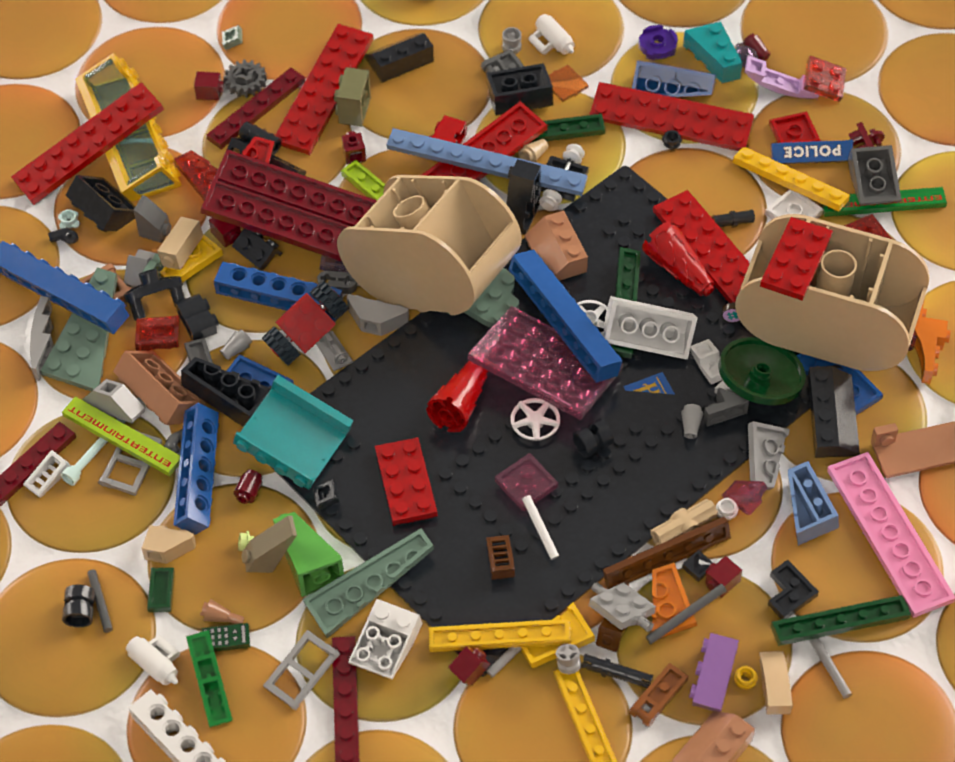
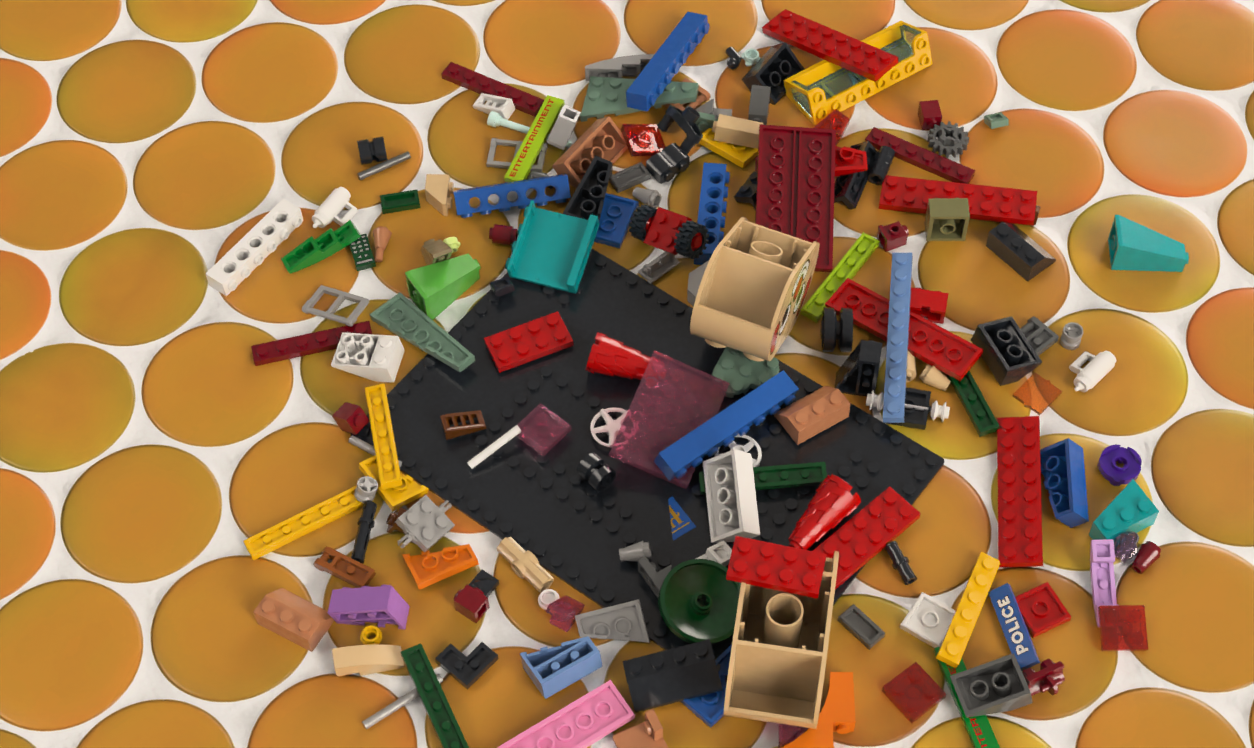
camera: 80 degrees right, 0 degrees up
reddish brown plate [603,517,731,589] -> none
dark grey bar [646,584,726,644] -> none
black plate [662,130,682,149] -> none

